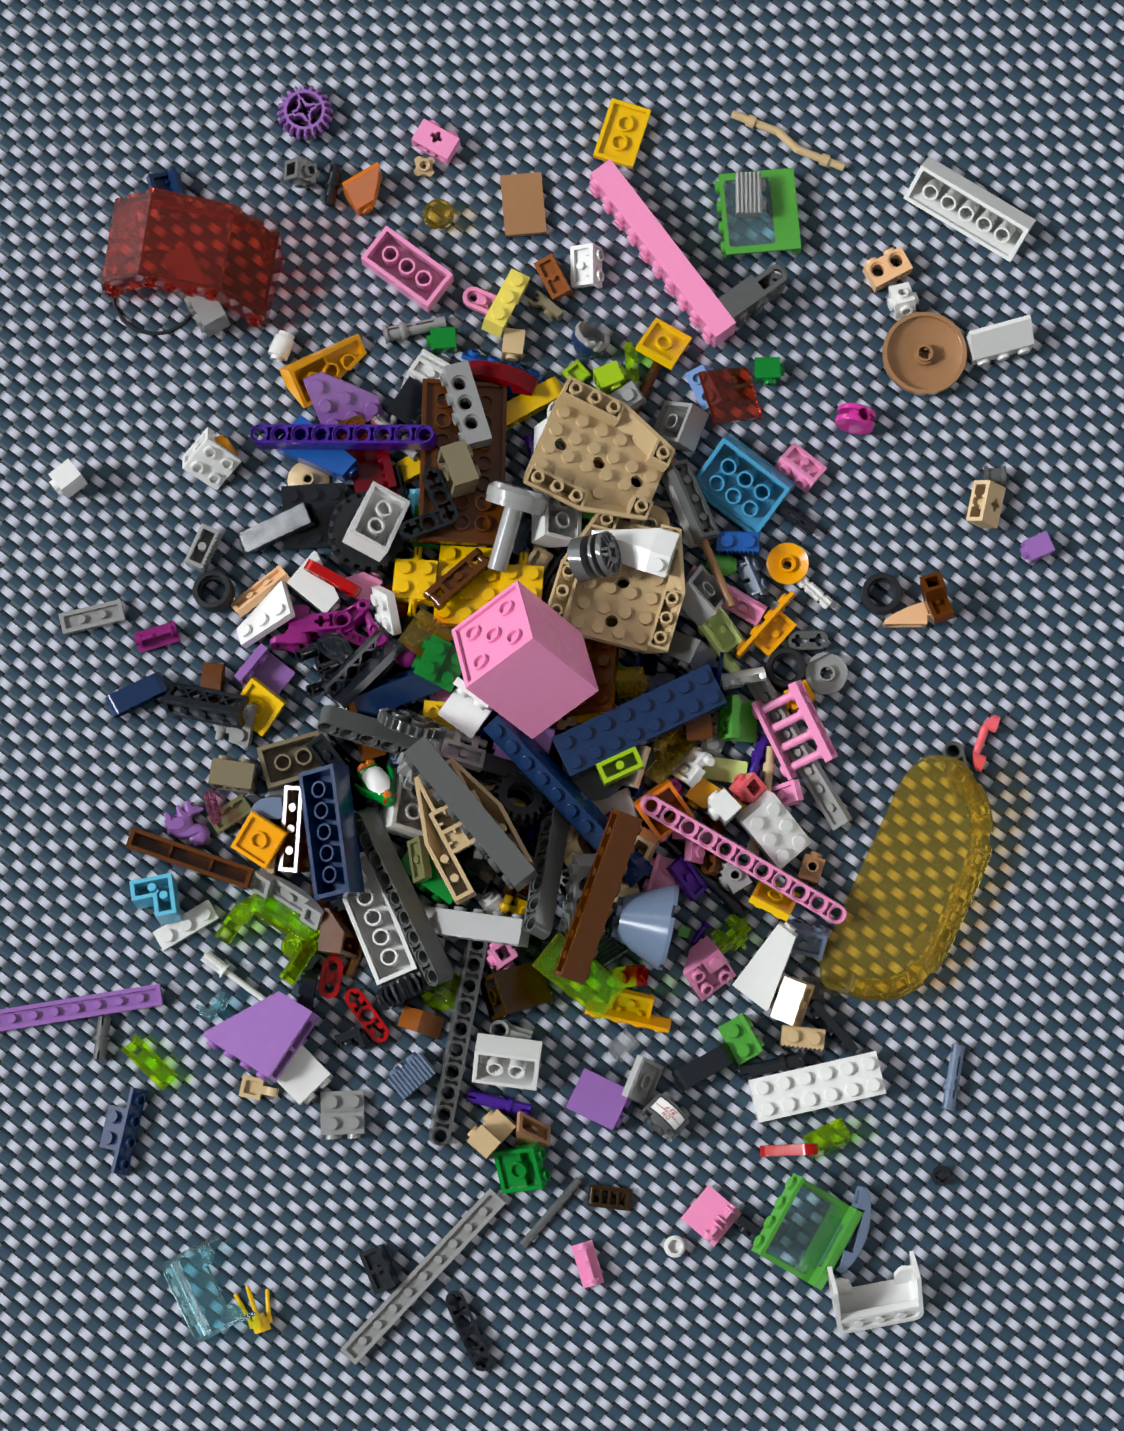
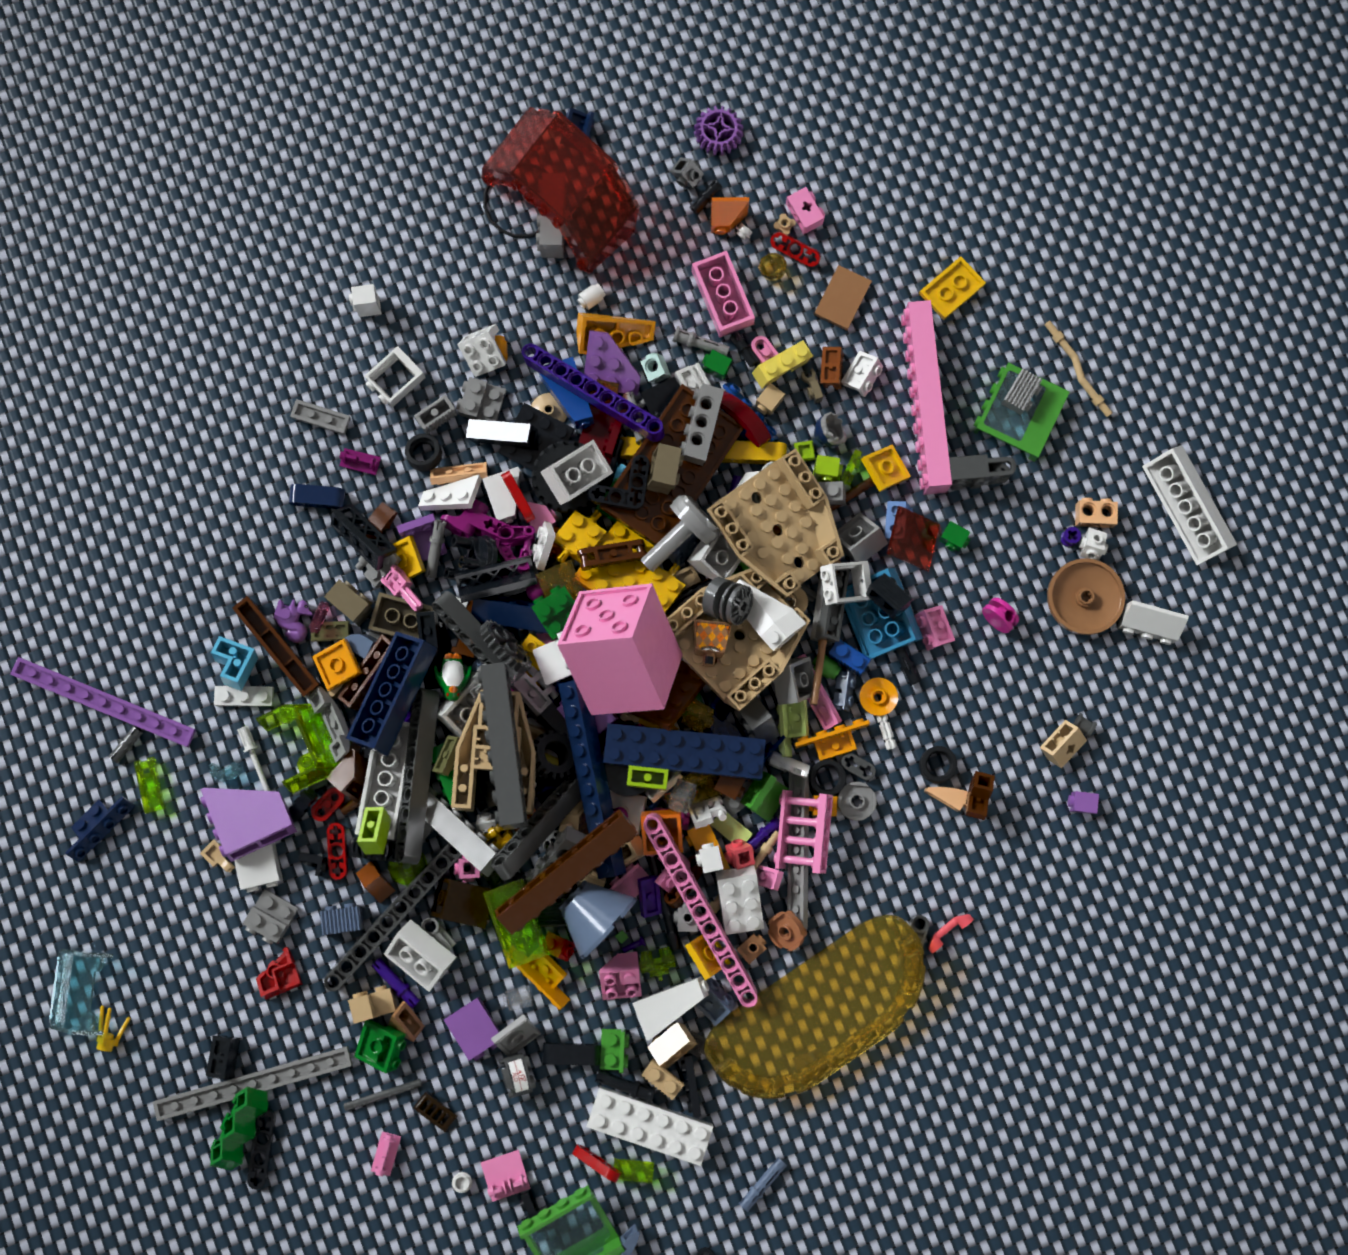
camera: 25 degrees right, 0 degrees up
none -> green brick [210,1087,268,1171]
none -> red slope [256,947,303,1000]
none -> lime brick [357,807,391,854]
none -> white window [364,346,425,407]
none -> bright pink connector [380,564,423,612]
none -> light grey pin [425,520,447,578]
none -> light grey plate [456,377,507,421]
none -> light aqua brick [640,353,671,384]
none -> clear brick [668,779,697,814]
none -> torso [692,619,732,667]
none -> black axle [729,332,759,367]
none -> white plate [736,223,753,240]
none -> nougat plate [768,910,807,951]
none -> red beam [770,232,821,267]
none -> white window [820,561,871,605]
none -> black brick [866,573,913,620]
none -> dark purple bush [1060,527,1081,547]

